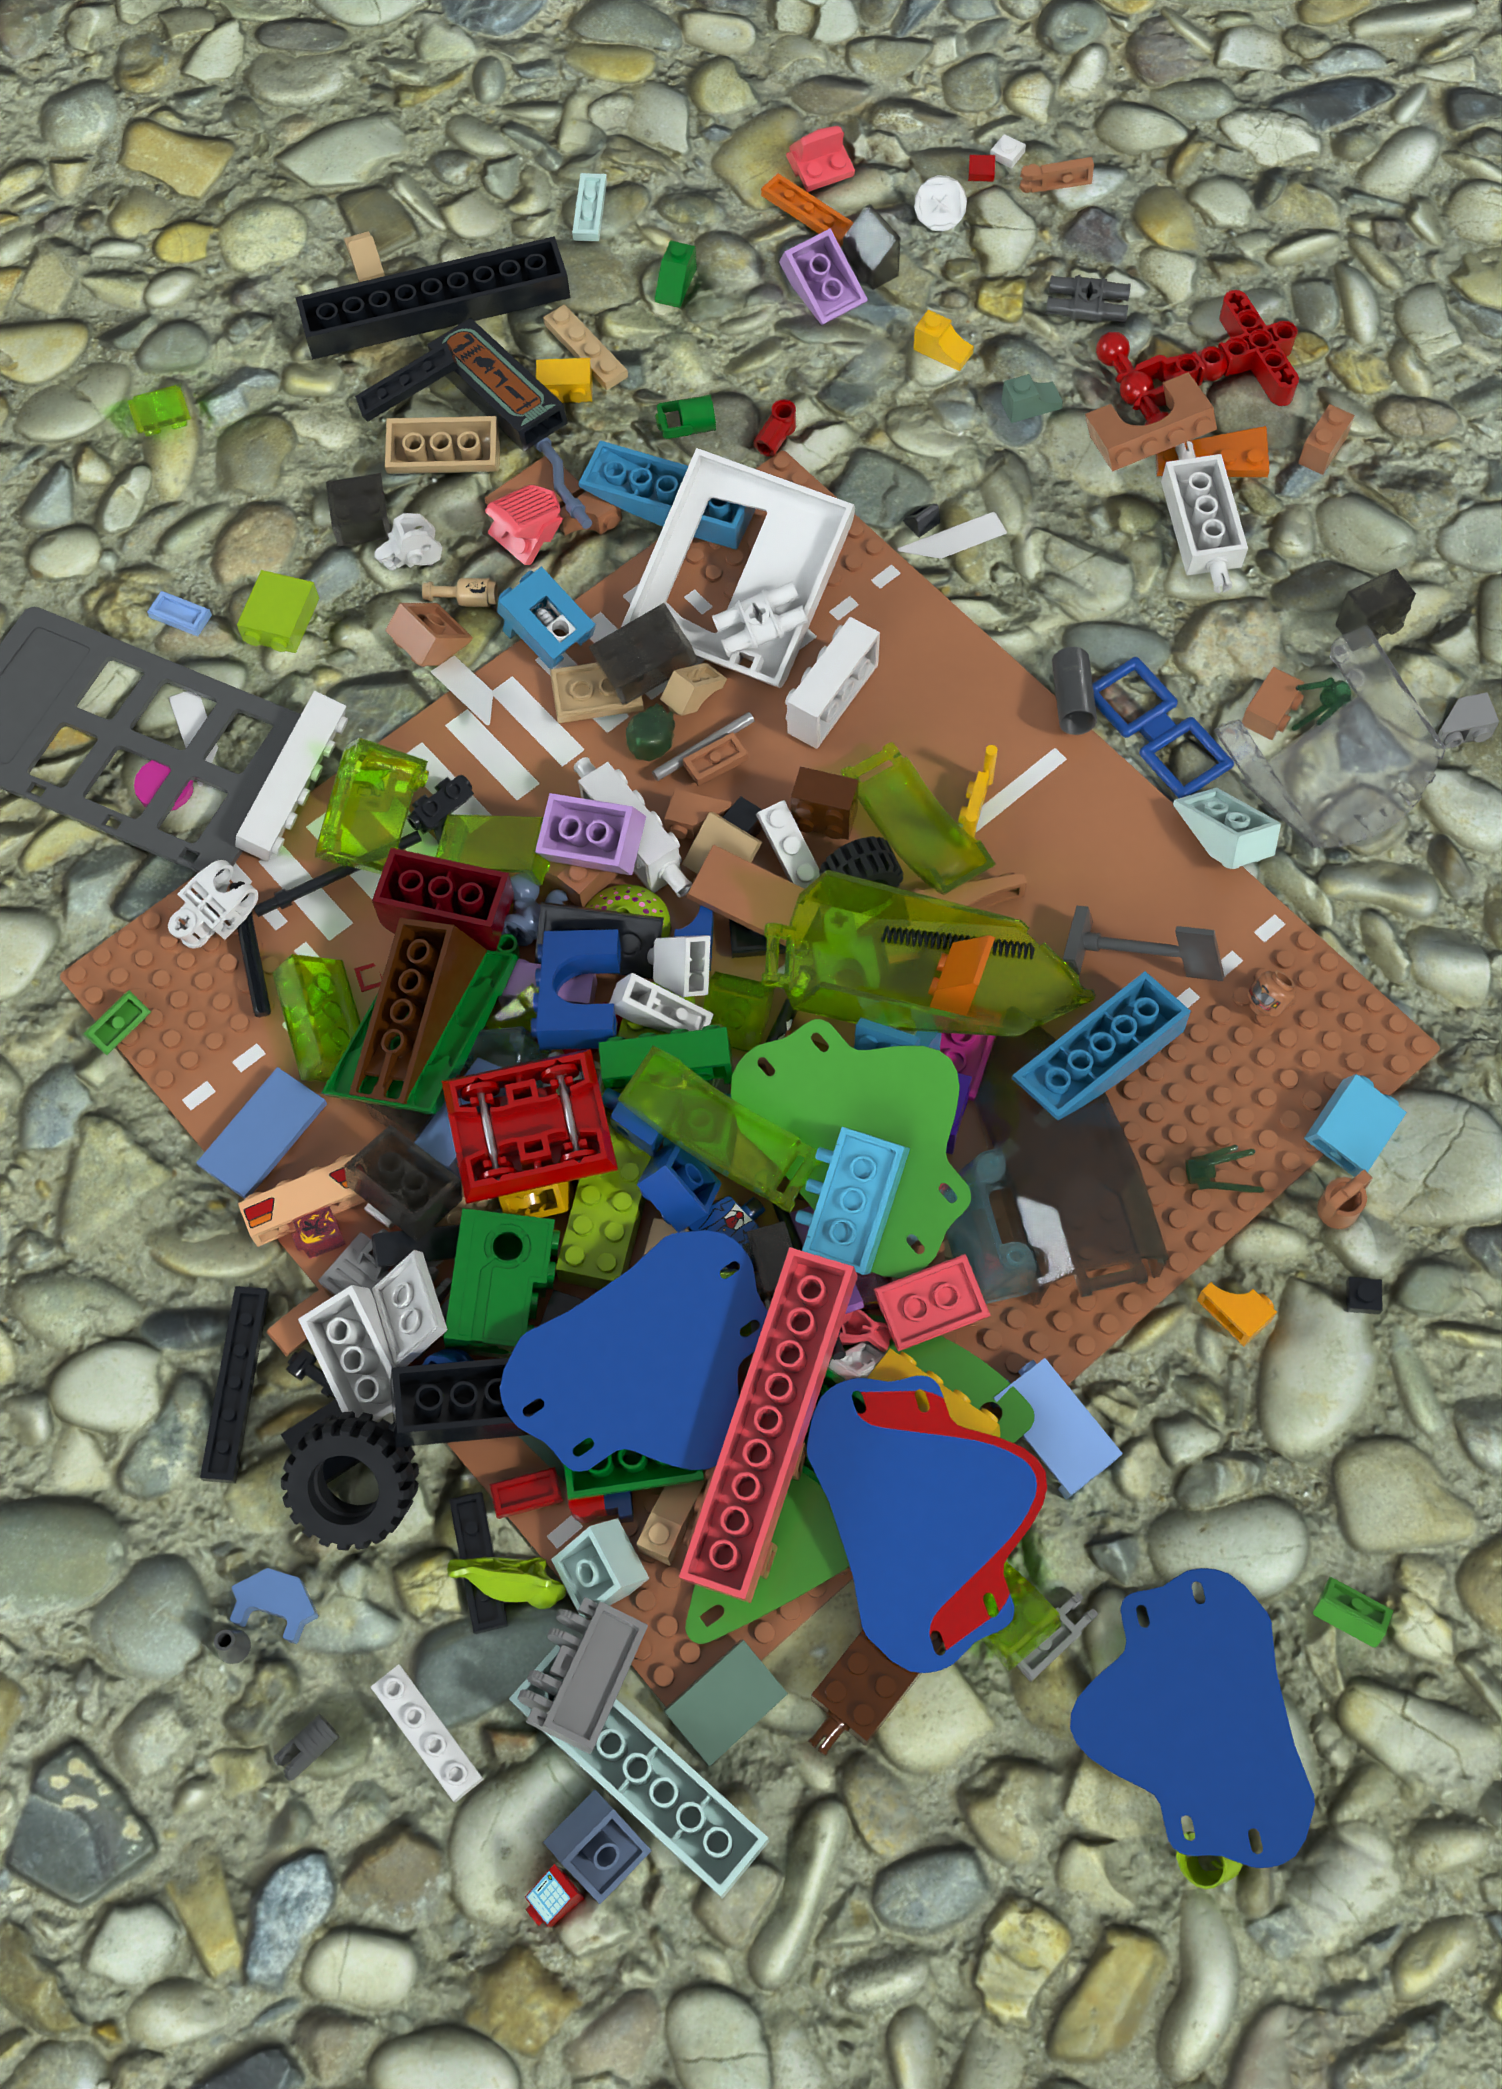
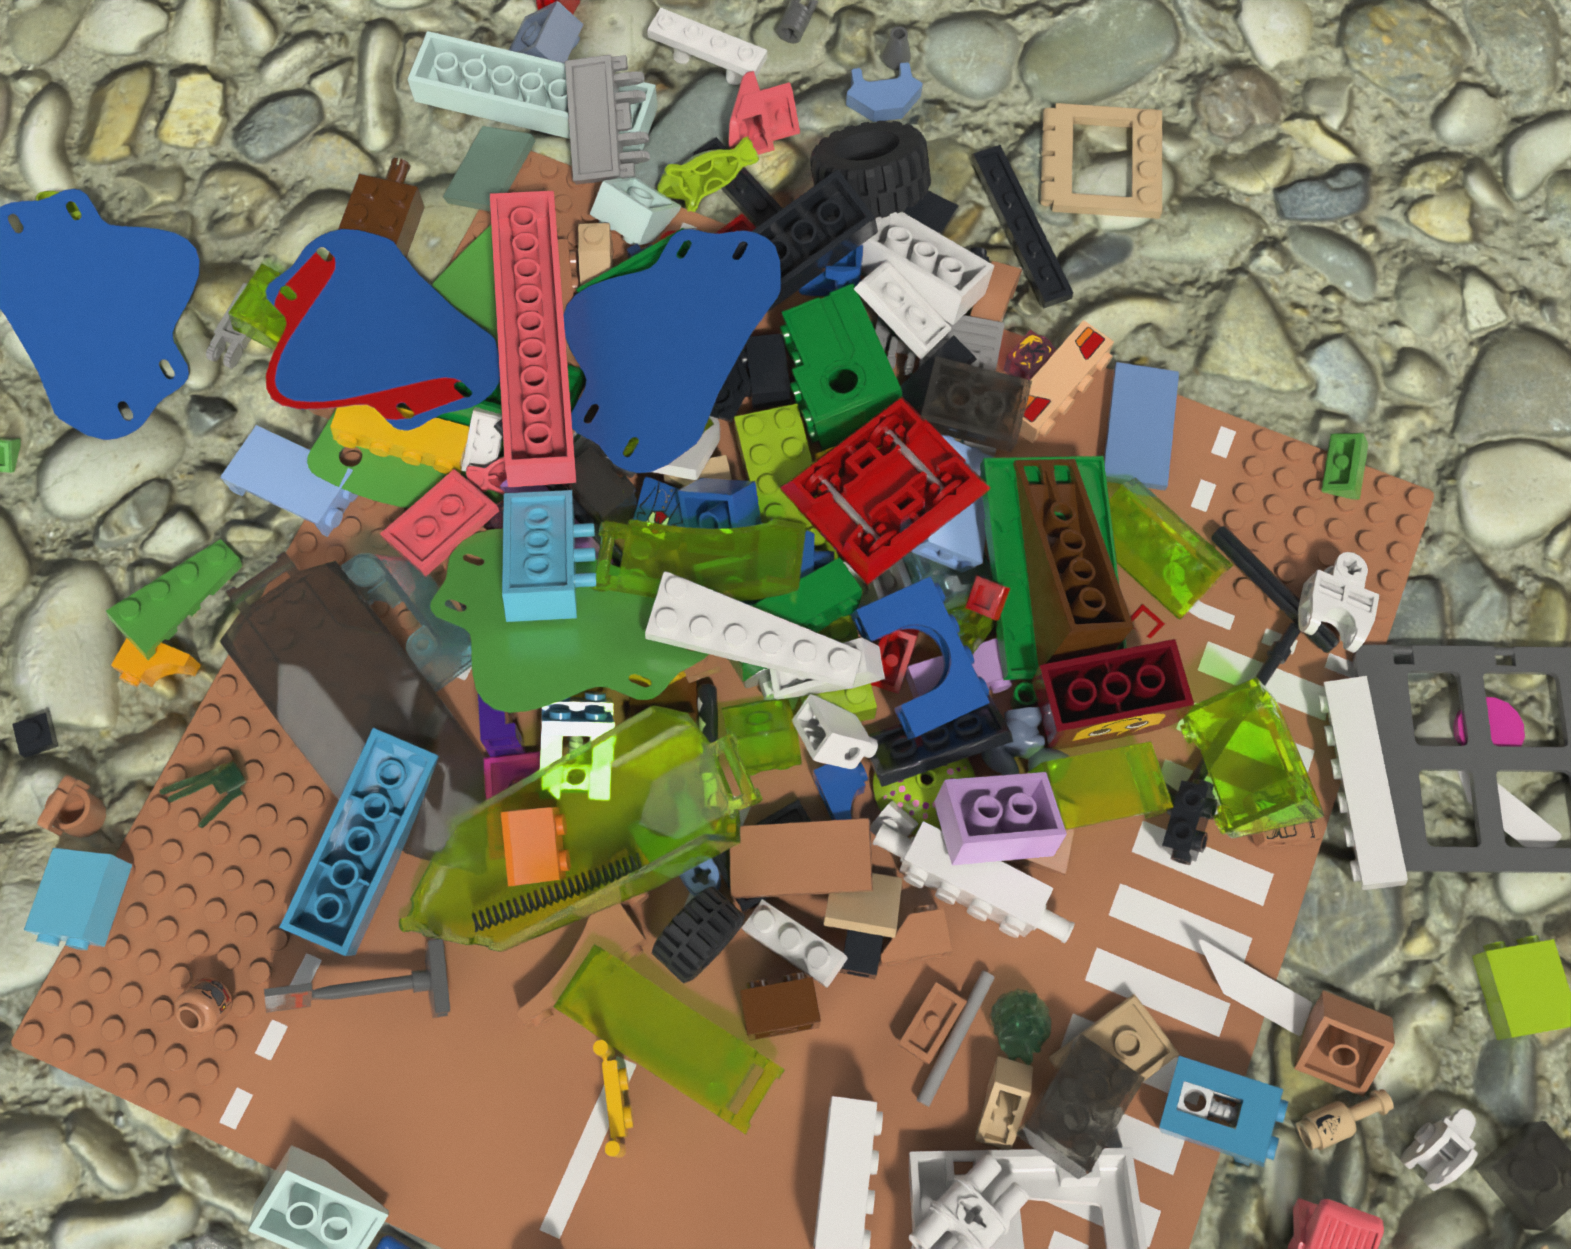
camera: 150 degrees right, 5 degrees up
none -> bright green wing [106,539,242,660]
none -> white wing [645,572,862,689]
none -> coral piece [728,71,800,155]
none -> white plate [870,801,918,837]
none -> red tile [965,576,1010,620]
none -> tan hinge [1041,103,1162,219]

